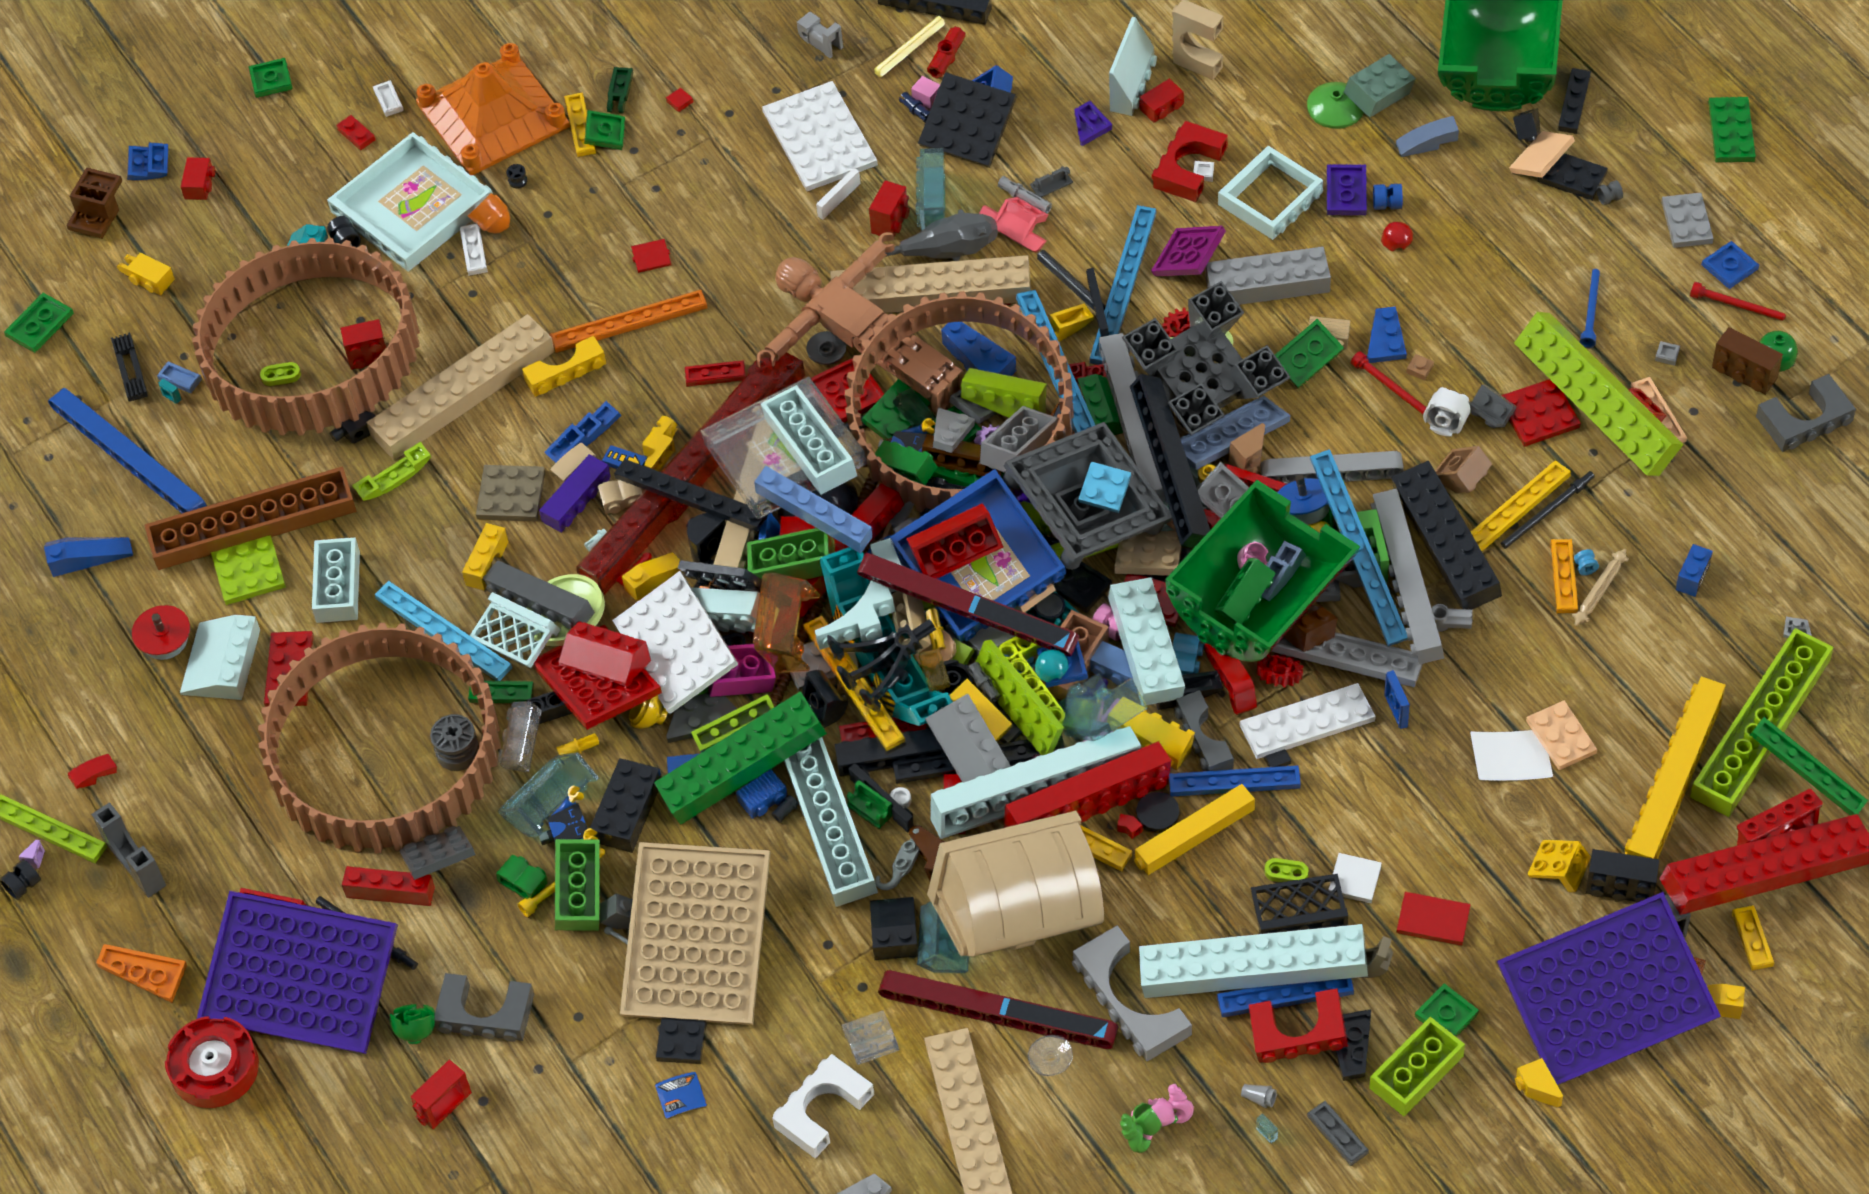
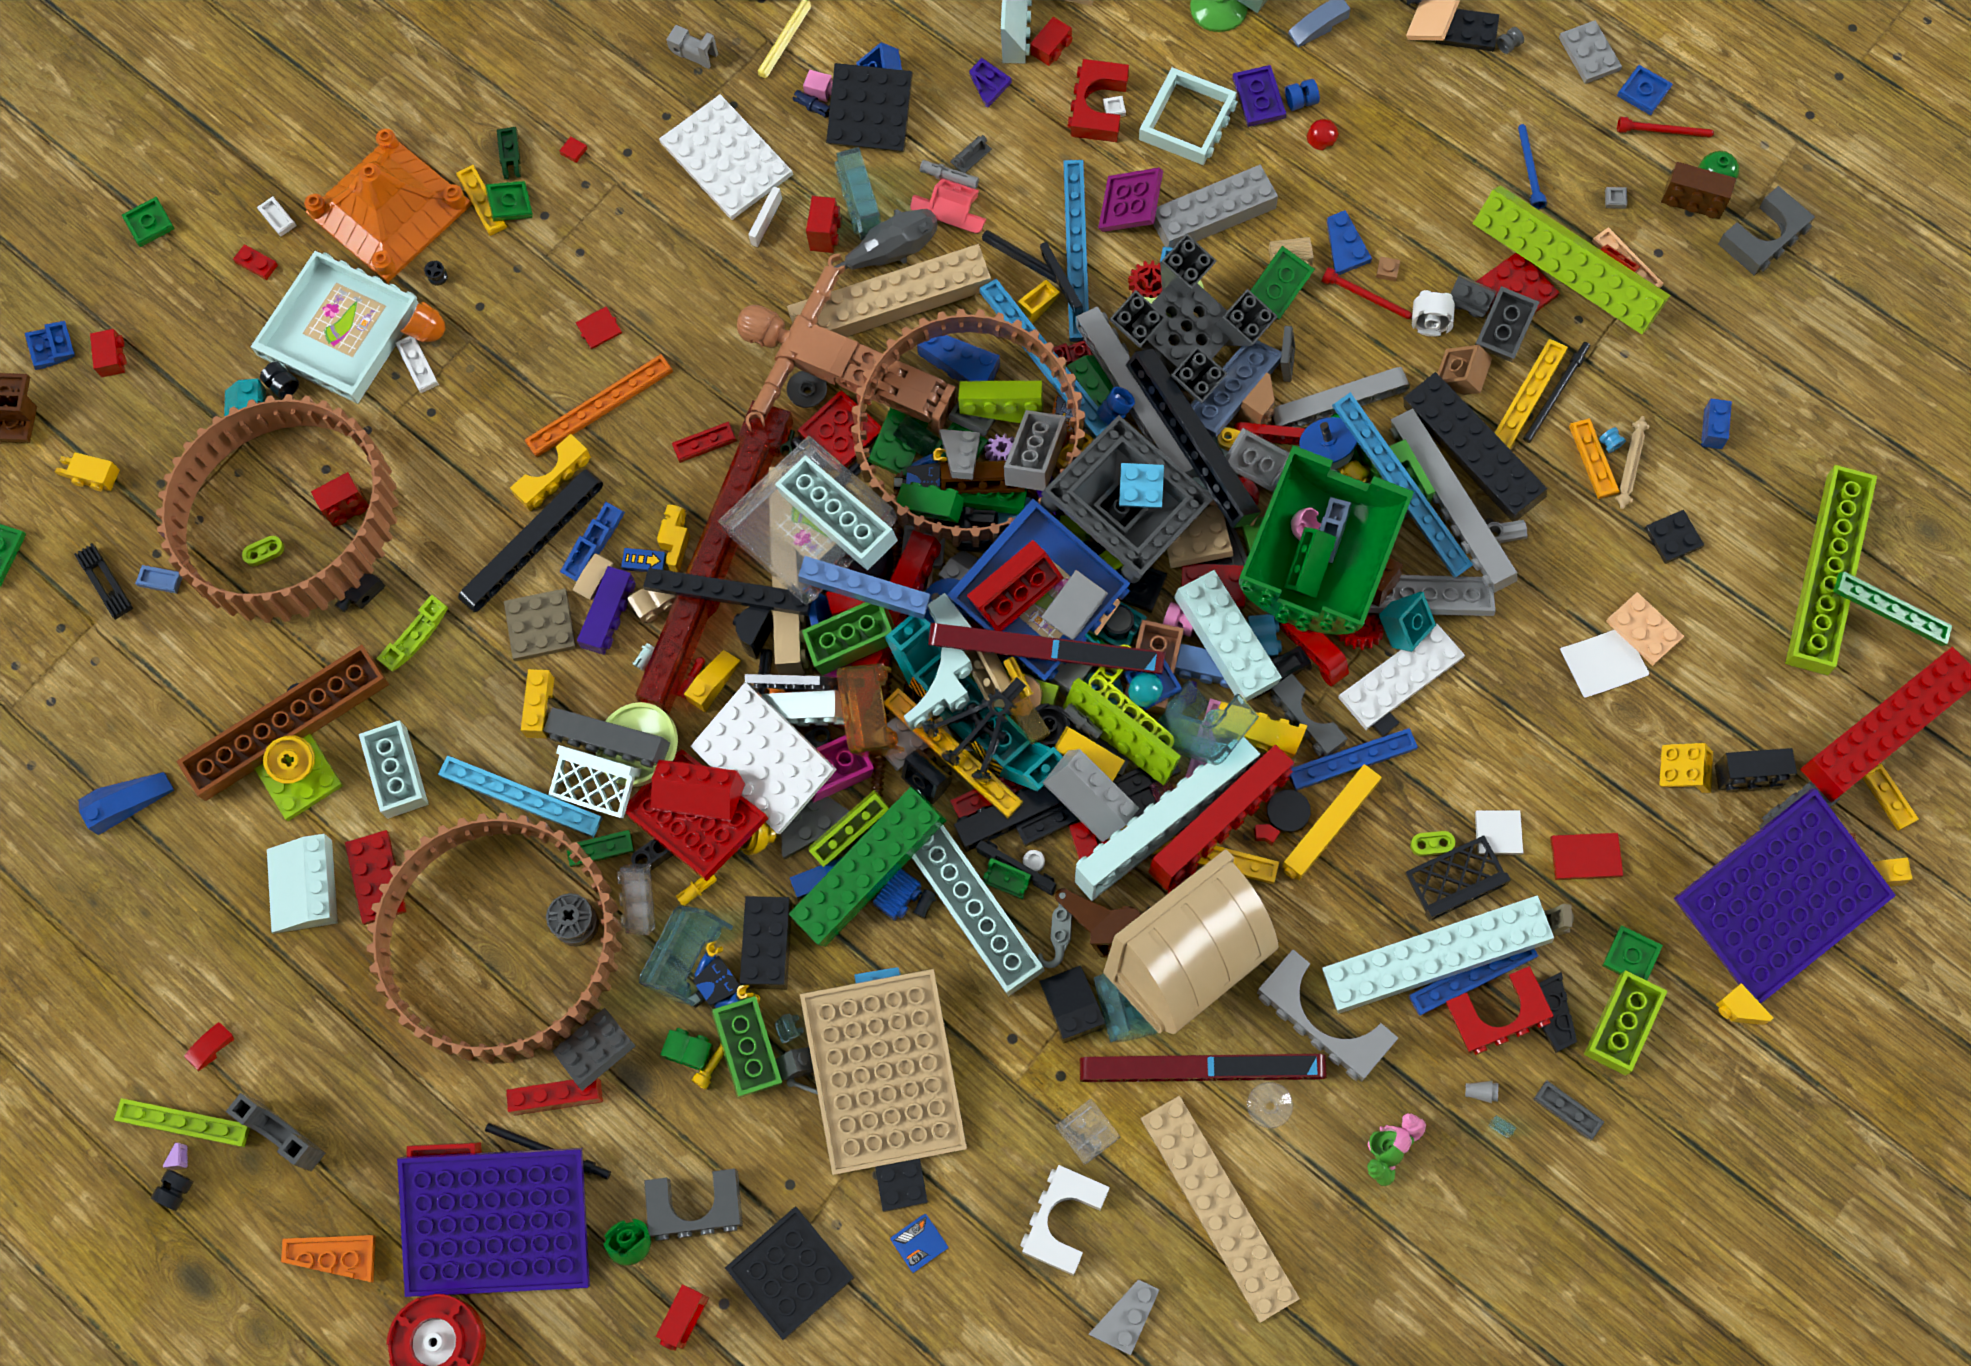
camera: 15 degrees left, 15 degrees up
blue beam [48,388,207,513] -> none
red piece [132,605,190,660] -> none
teal tile [159,379,182,404] -> none
tan brick [367,314,555,460] -> none
red piece [927,26,966,79] -> none
blue tile [1384,670,1410,729] -> none
yellow brick [1624,676,1726,859] -> none
red fence [1737,789,1823,845] -> none
light grey piece [1783,616,1812,639] -> none
none -> yellow wheel [263,735,315,784]
none -> black beam [458,469,603,612]
none -> black plate [725,1206,855,1341]
none -> clear light blue tile [774,1013,804,1043]
none -> light grey piece [1041,570,1108,640]
none -> blue wheel [1097,387,1135,425]
none -> dark grey tile [1280,326,1296,382]
none -> teal slope [1379,592,1436,652]
none -> dark grey brick [1475,286,1539,362]
none -> black plate [1644,509,1704,564]

